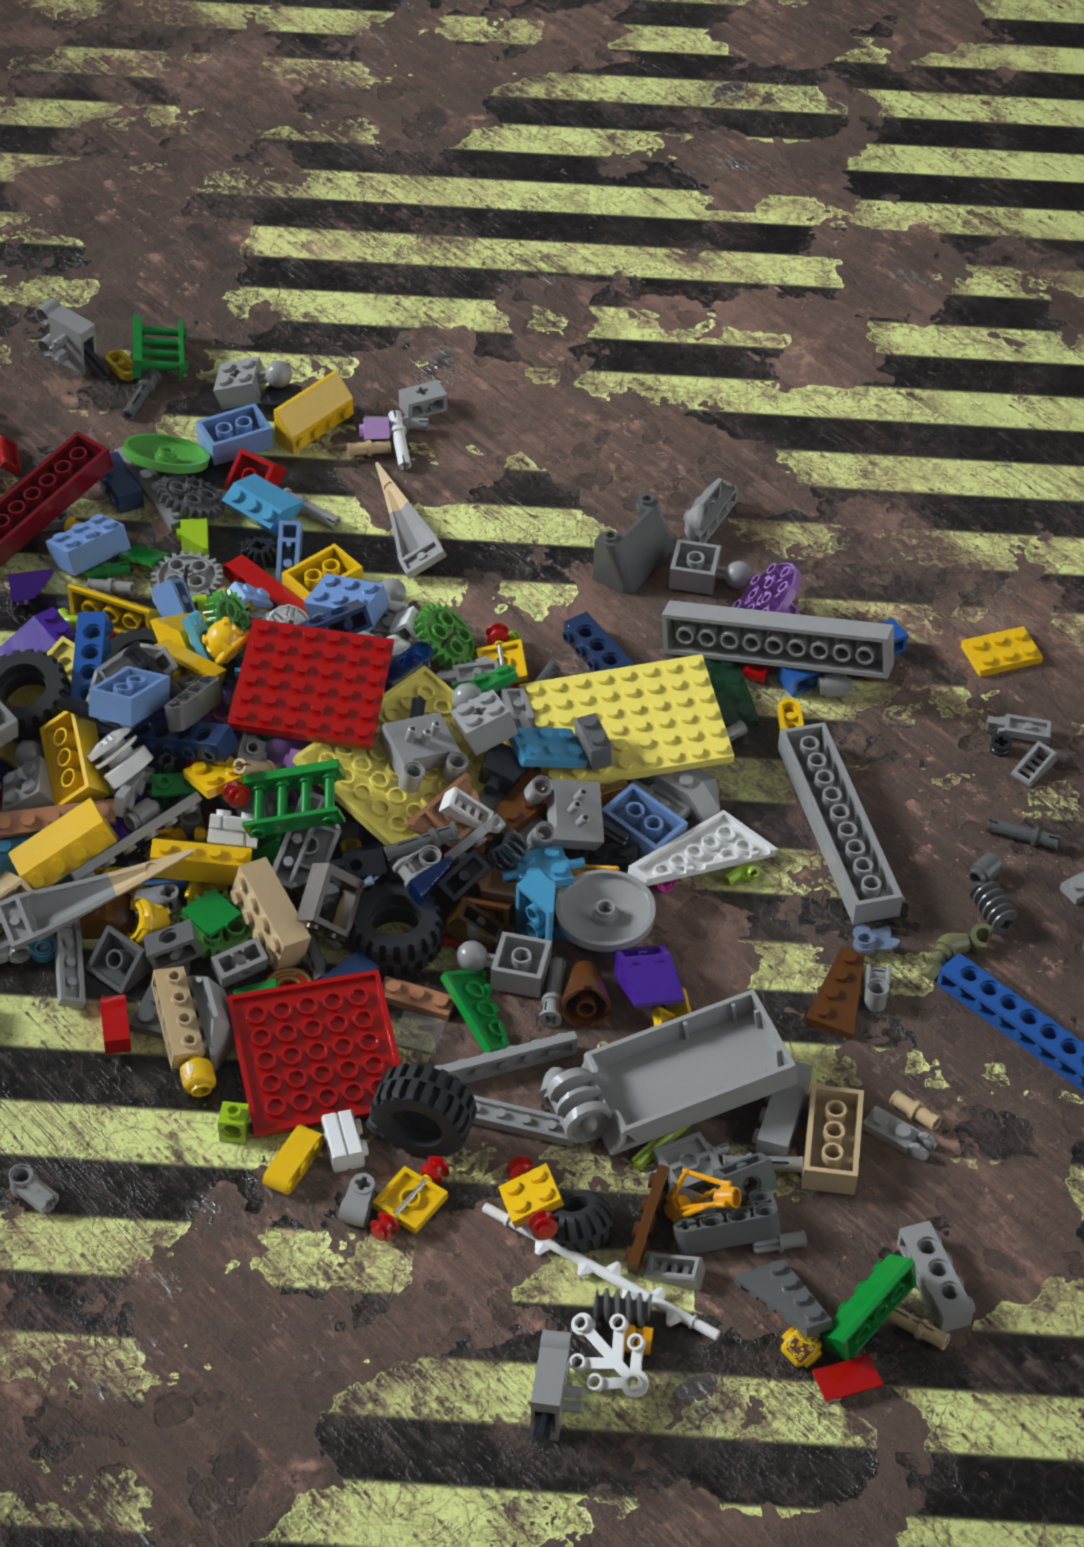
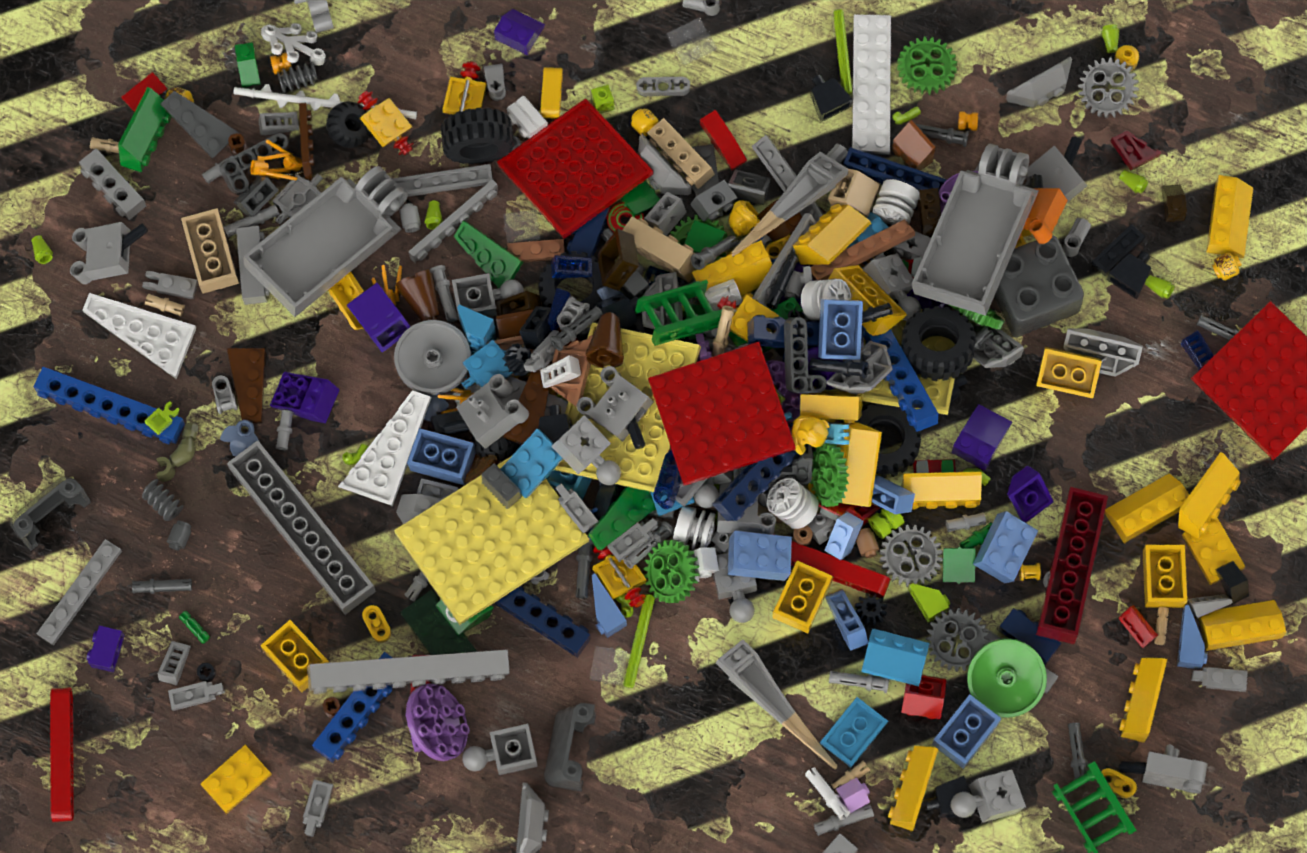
camera: 160 degrees right, 25 degrees up
none -> lime cone [31,235,53,264]
none -> light grey piece [70,222,148,284]
none -> white wing [83,293,196,379]
none -> lime plate [145,401,179,435]
none -> green axle [179,611,210,644]
none -> reddish brown bush [228,133,247,155]
none -> green slope [234,42,261,88]
none -> yellow brick [260,620,329,693]
none -> dark purple slope [270,372,340,424]
none -> light grey pin [276,410,294,450]
none -> light grey hinge [303,780,334,837]
none -> light orange plant [371,265,402,306]
none -> lime cone [424,201,443,230]
none -> dark purple slope [494,9,545,55]
none -> clear blue slope [552,255,592,278]
none -> reddish brown cone [586,312,624,368]
none -> clear piece [590,646,628,685]
none -> medium blue slope [592,574,627,638]
none -> lime axle [623,594,655,688]
none -> light grey beam [636,77,690,96]
none -> clear slope [666,17,717,65]
none -> dark grey pin [691,235,738,270]
none -> black pin [766,255,799,309]
none -> dark azure plate [820,697,888,768]
none -> yellow slope [1119,658,1167,743]

